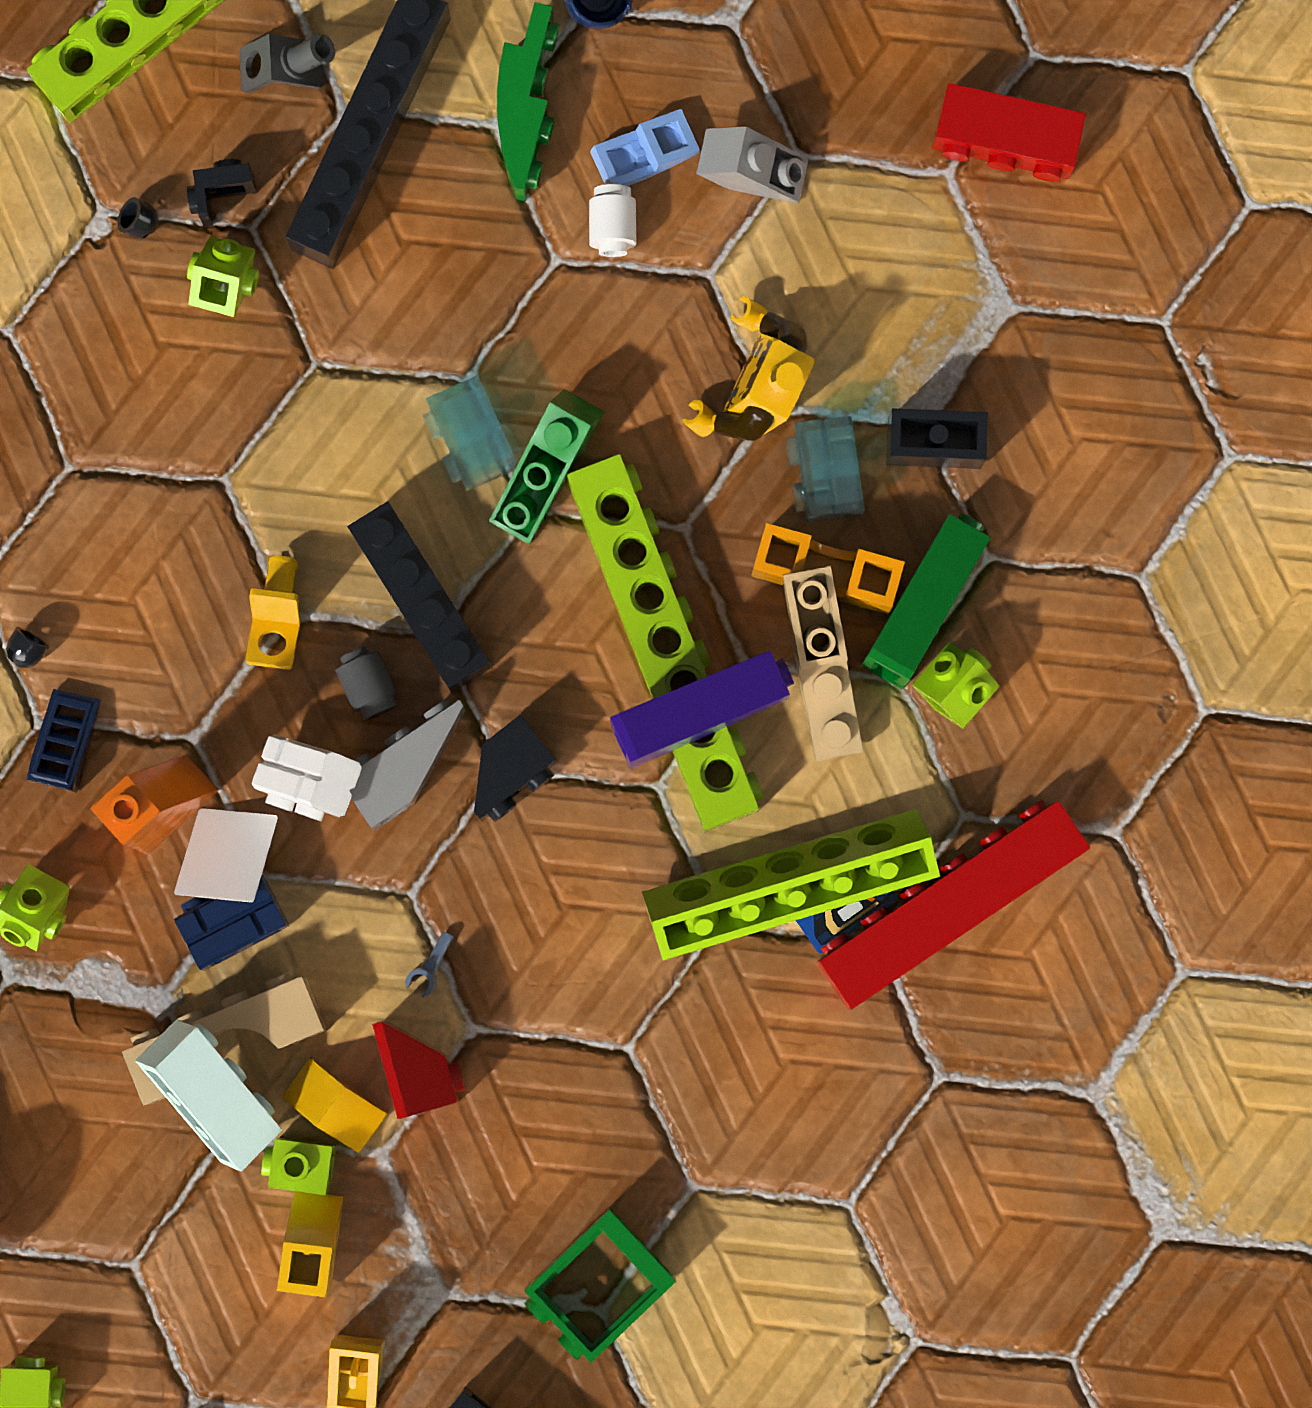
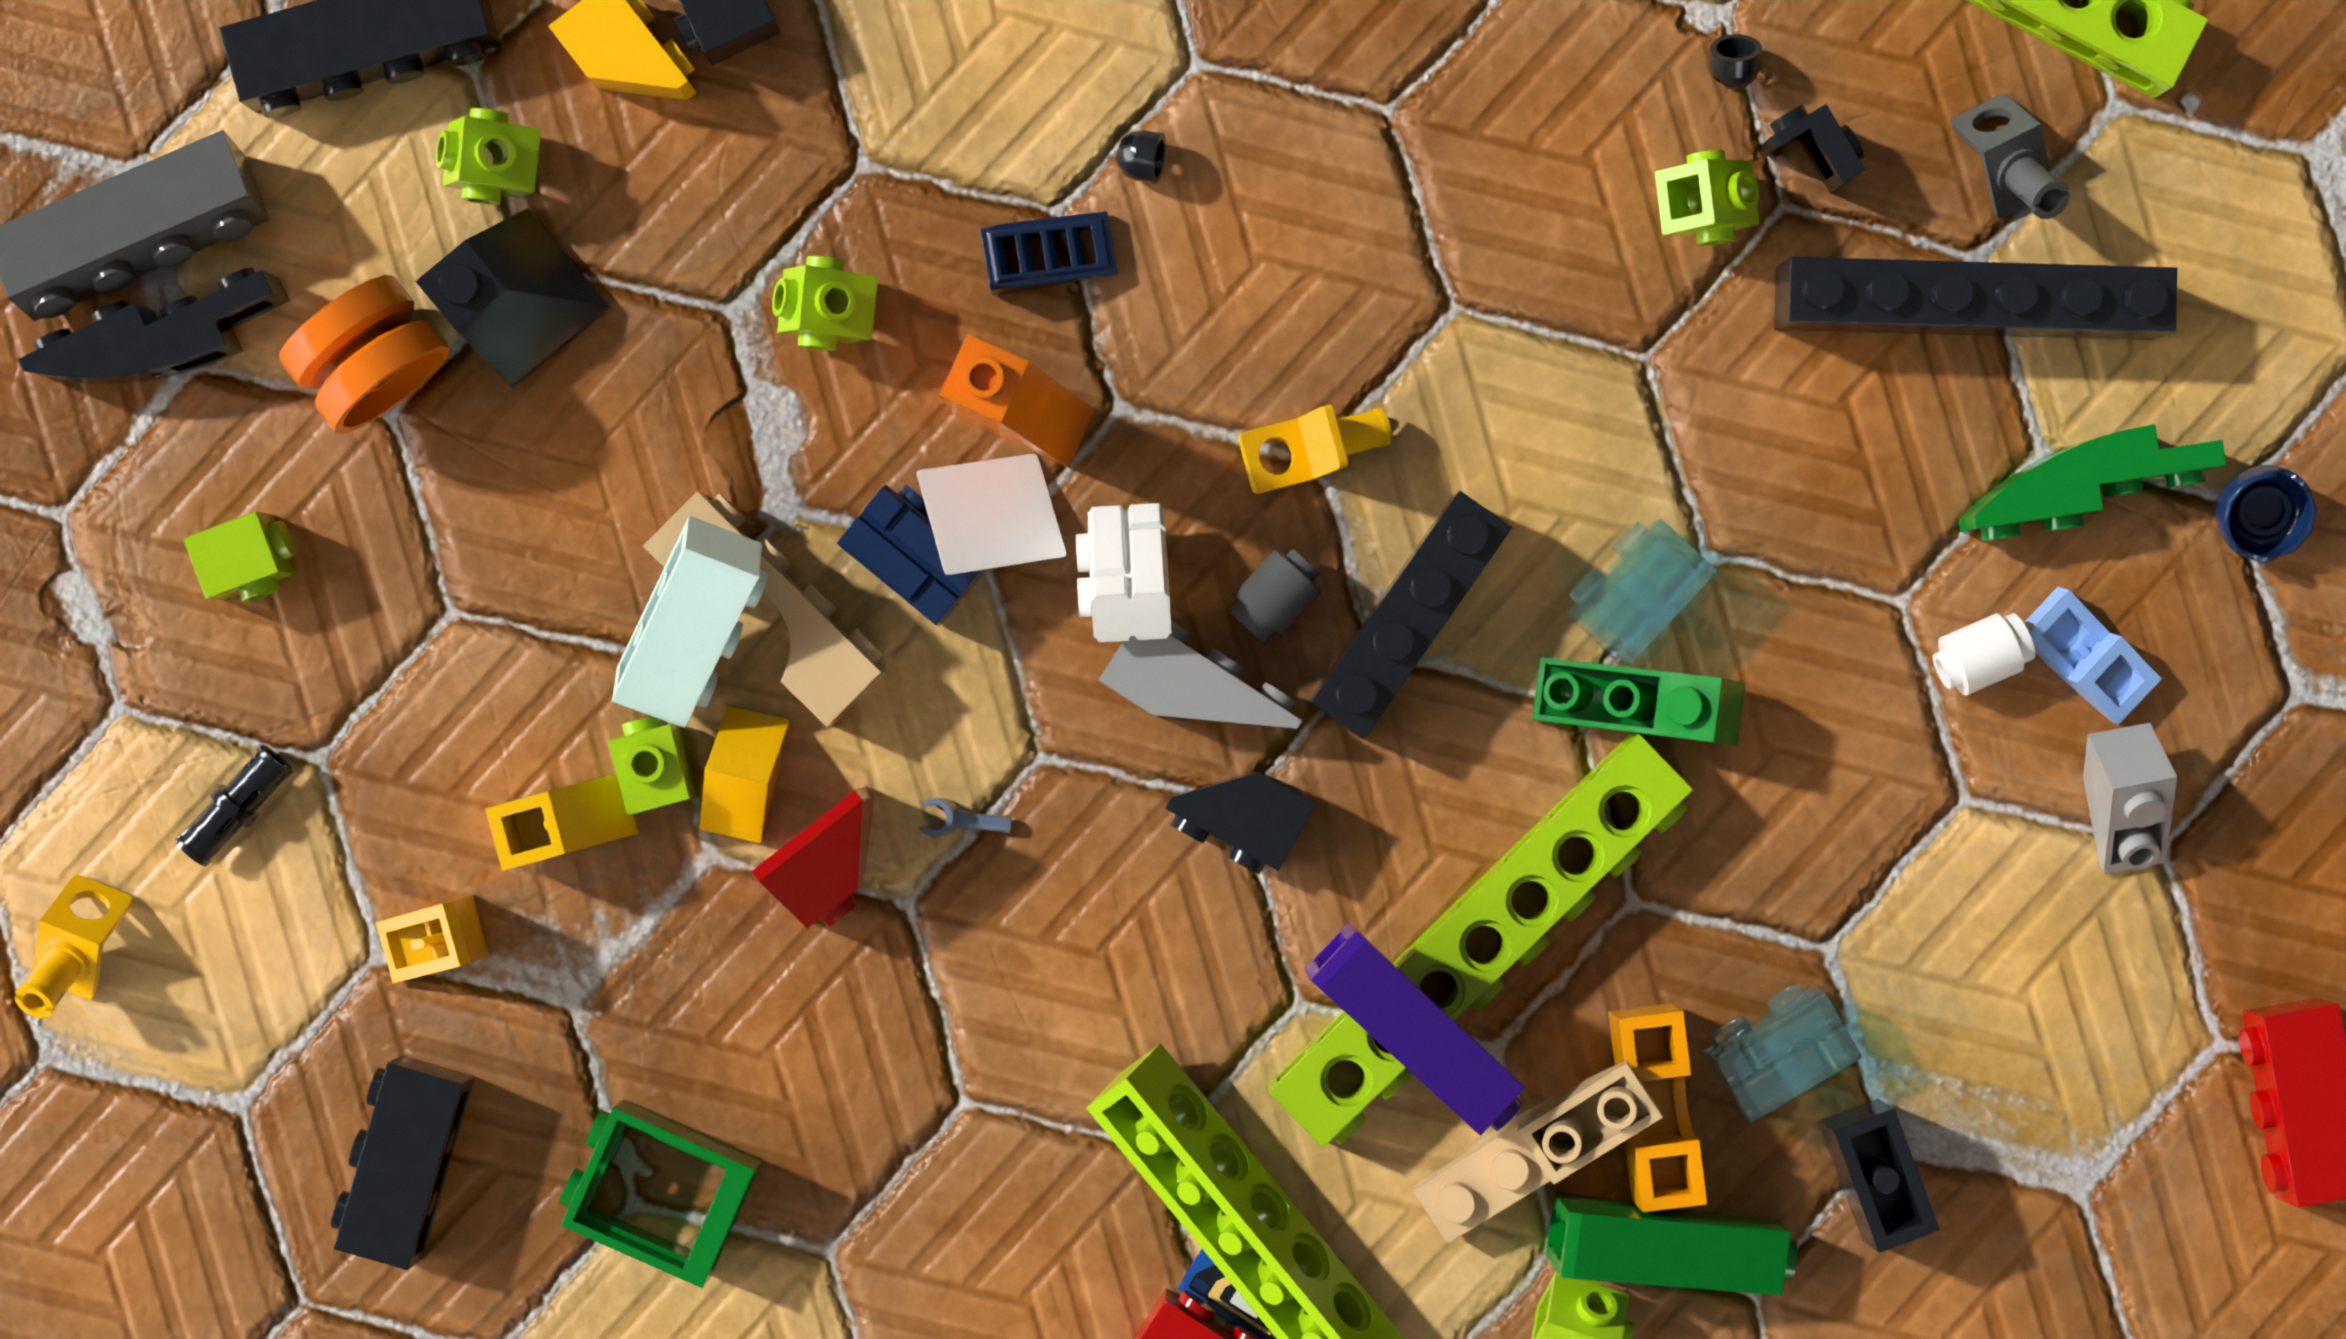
camera: 70 degrees right, 5 degrees up
torso [682,296,815,441] -> none

